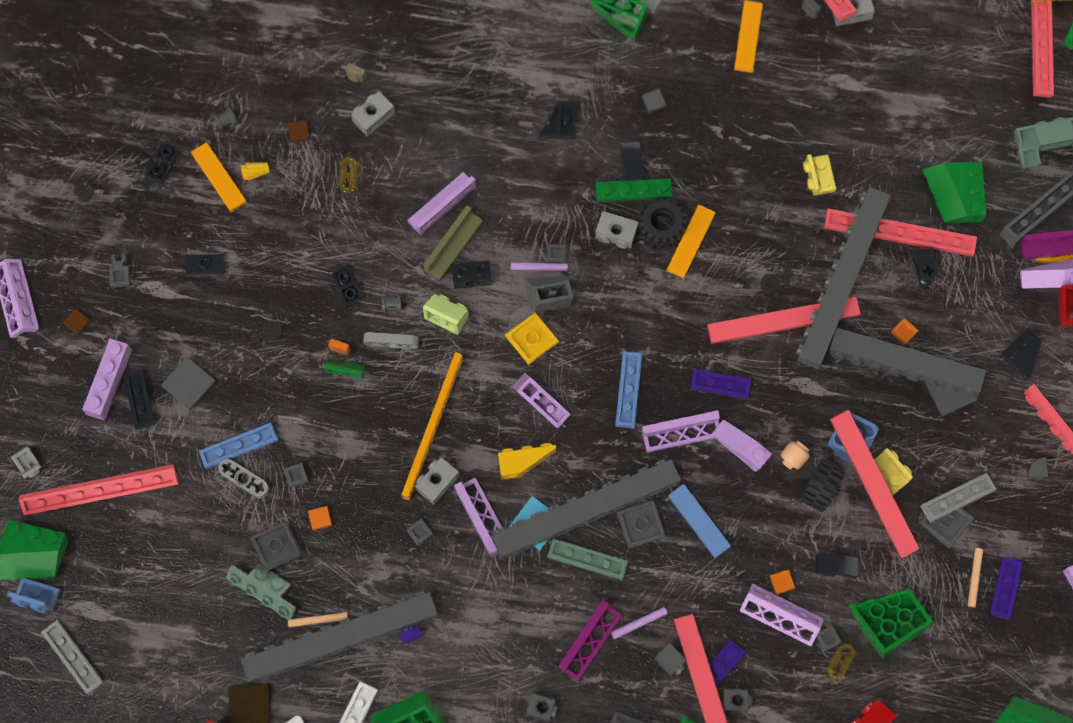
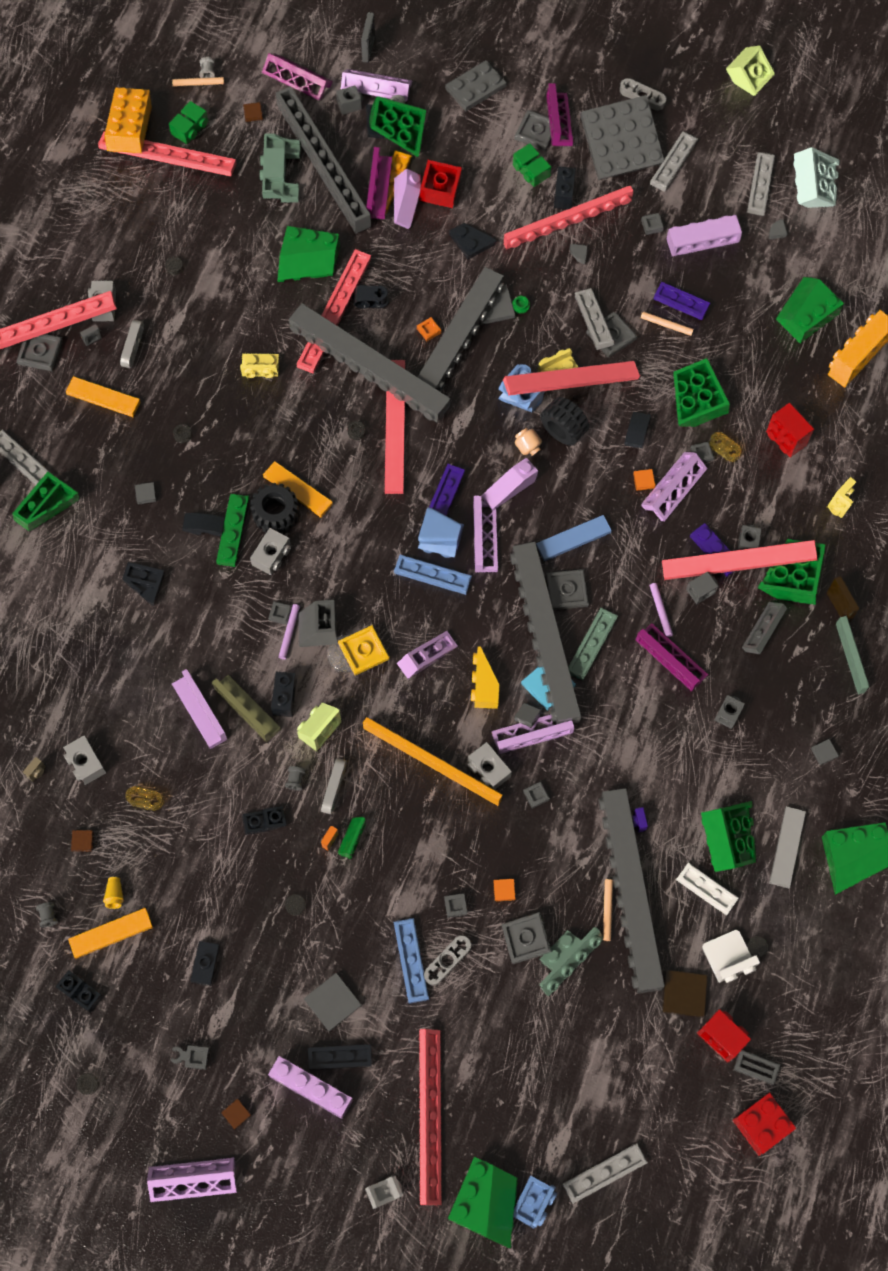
camera: 80 degrees left, 5 degrees down
none -> light grey beam [120,320,144,368]
none -> medium blue piece [418,507,464,558]
none -> green plate [512,296,530,313]
none -> dark grey tile [514,703,541,728]

